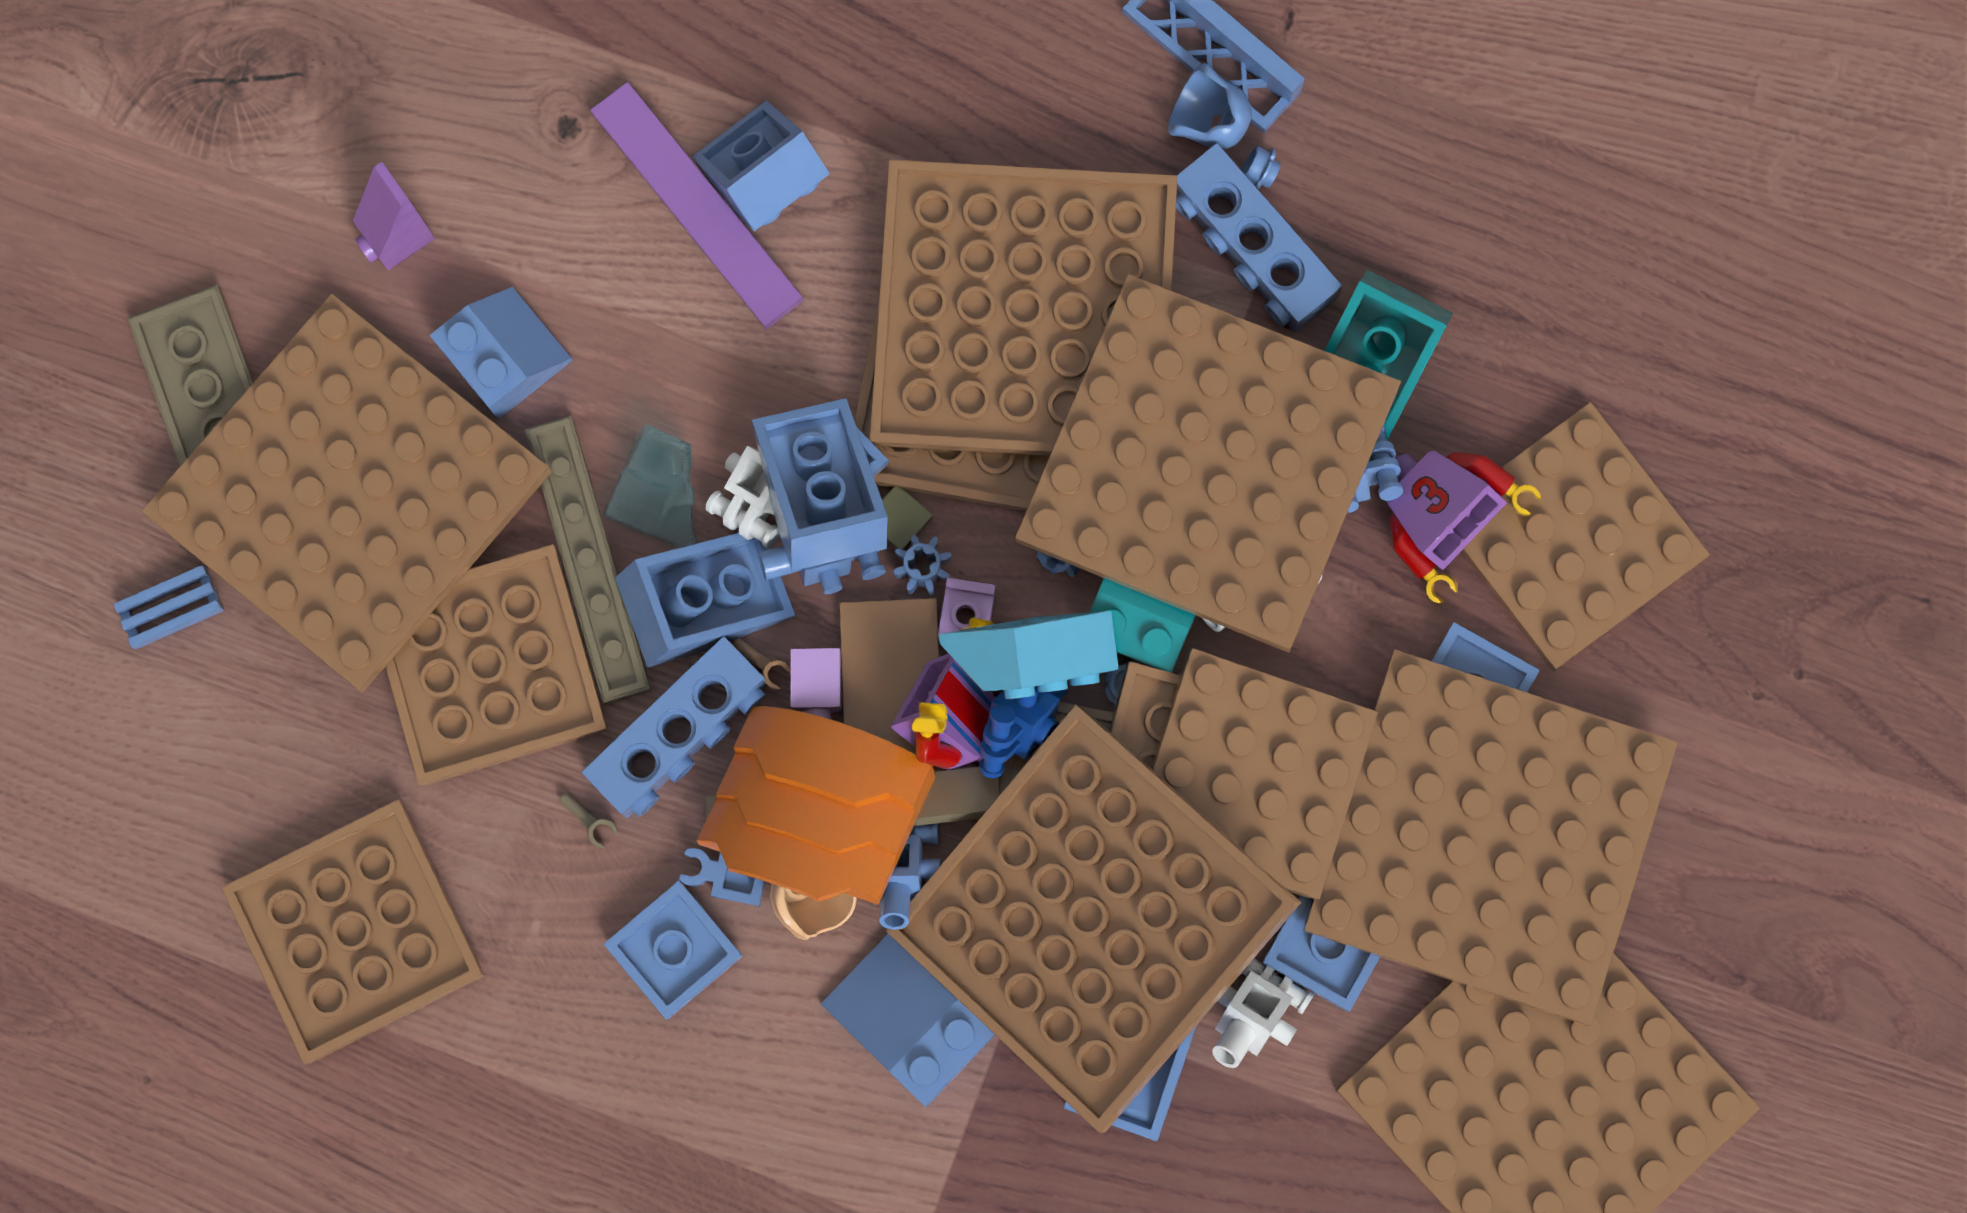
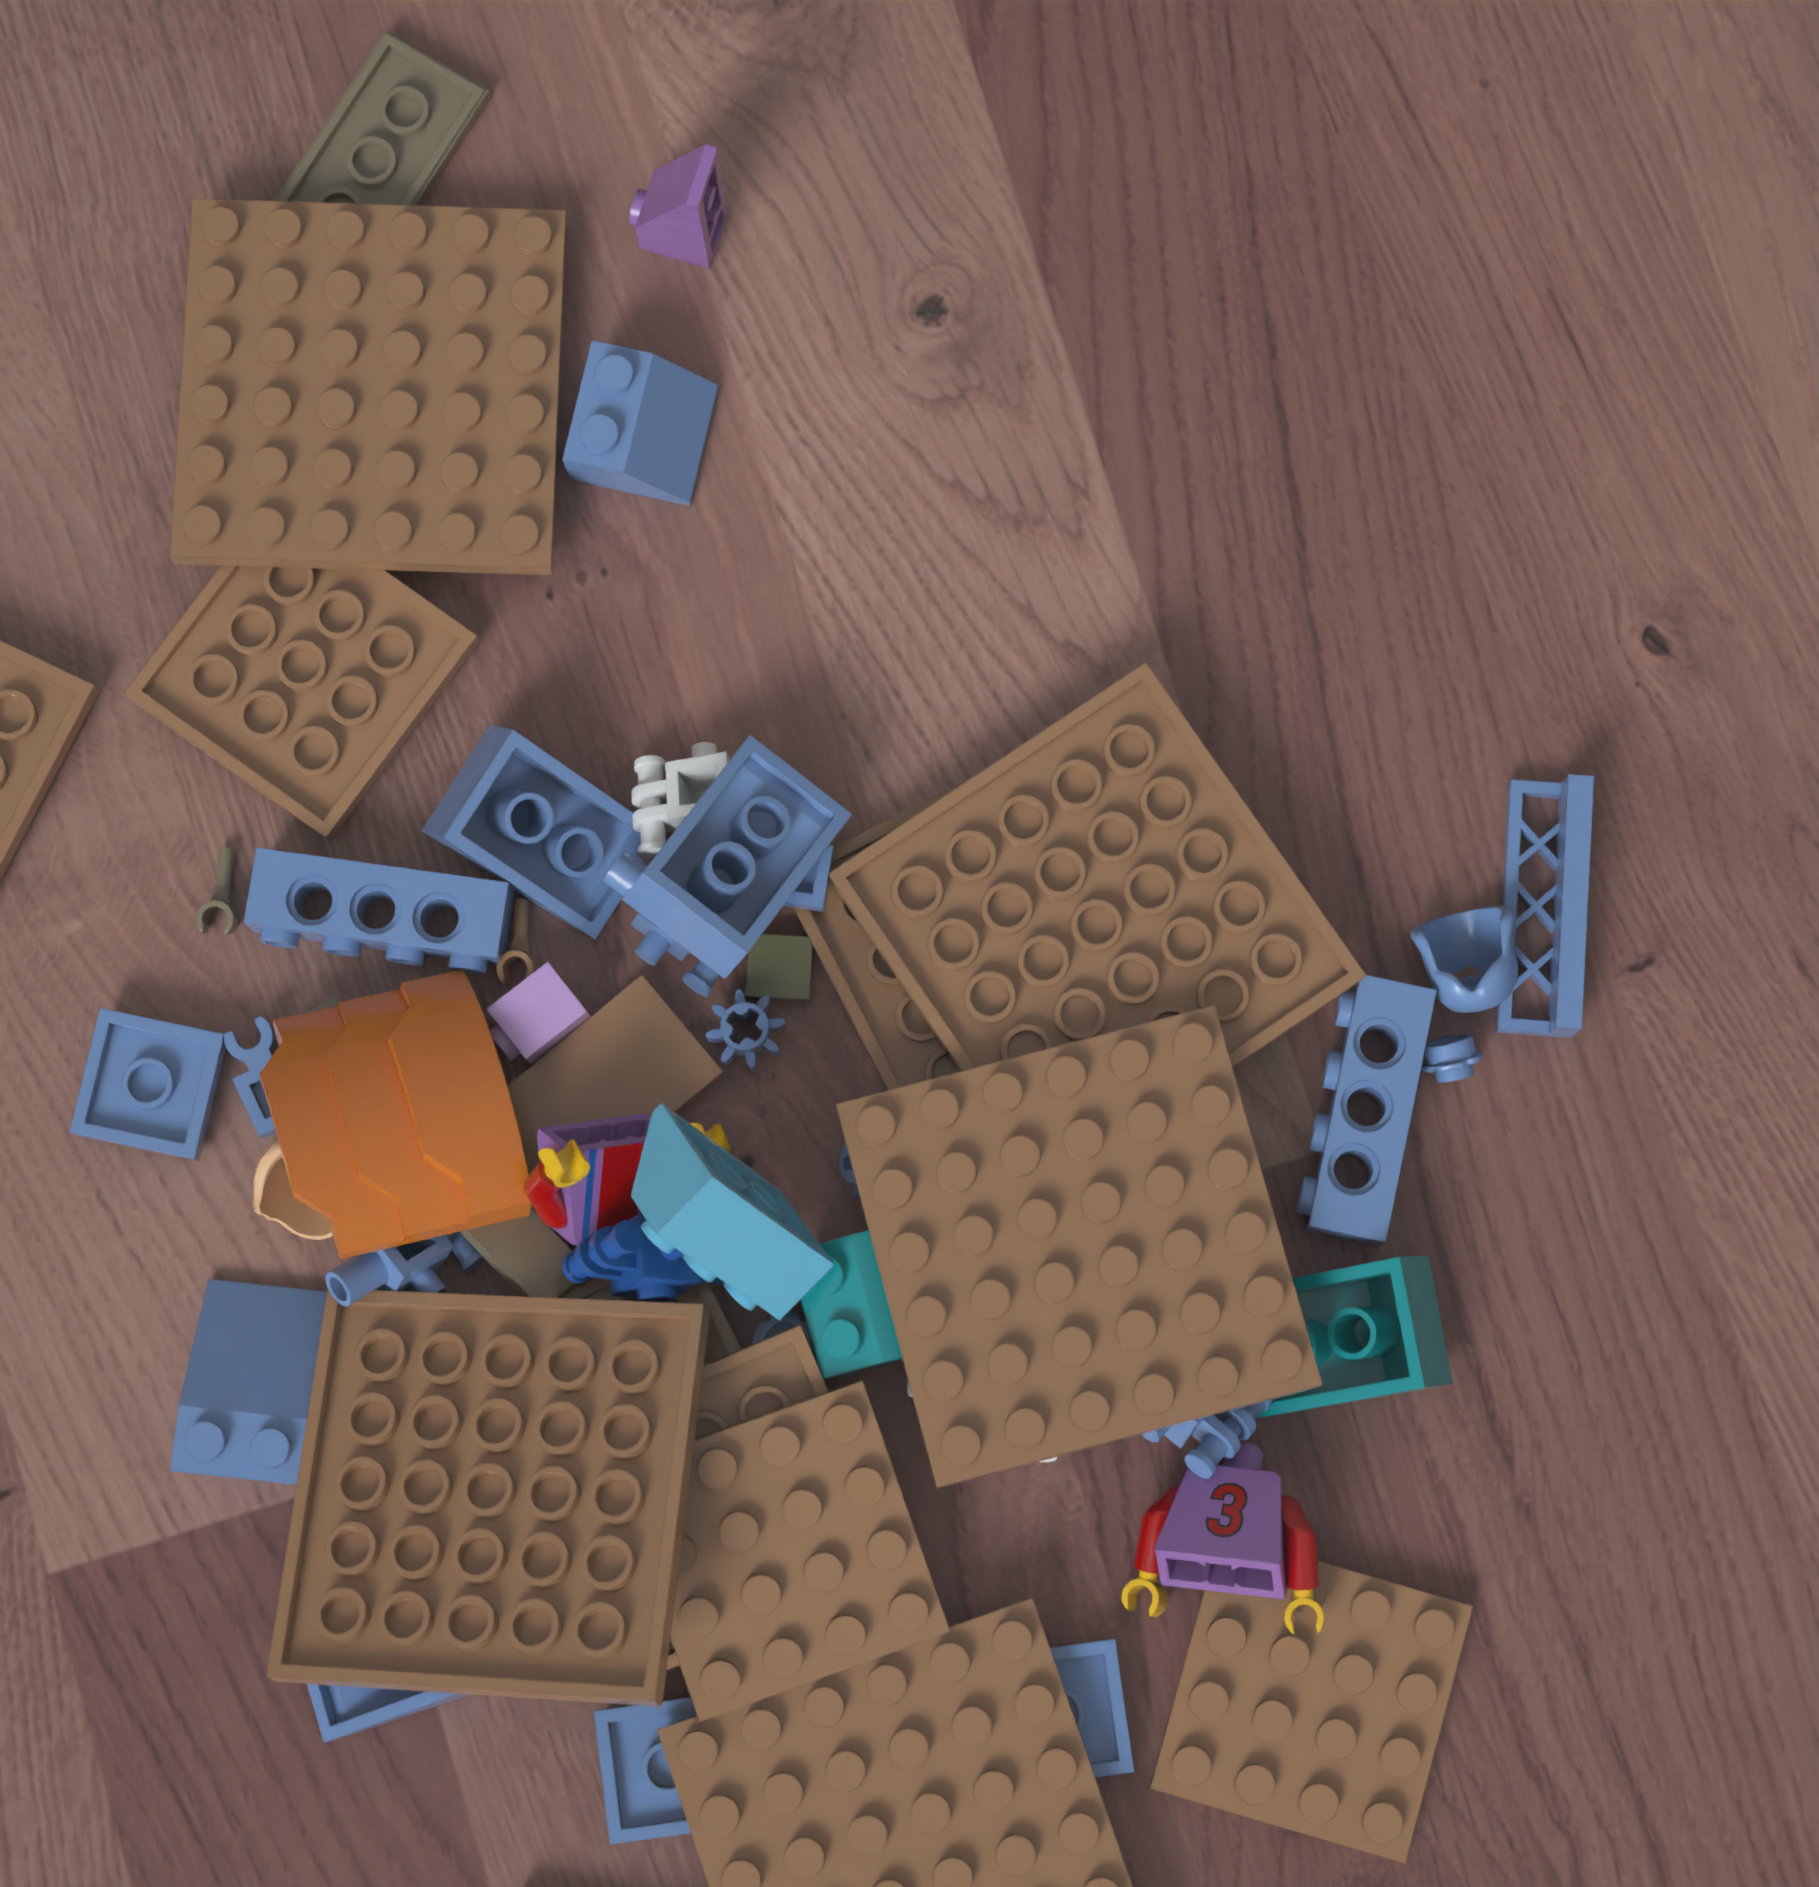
camera: 50 degrees right, 0 degrees up
medium blue tile [113,565,224,650] -> none
dark tan tile [525,415,652,705] -> none
medium lavender tile [590,82,803,330] -> none
clear light blue slope [602,424,697,548] -> none
medium blue slope [692,100,830,231] -> none
lavender brick [938,577,996,642] -> none
white piece [1212,958,1315,1068] -> none

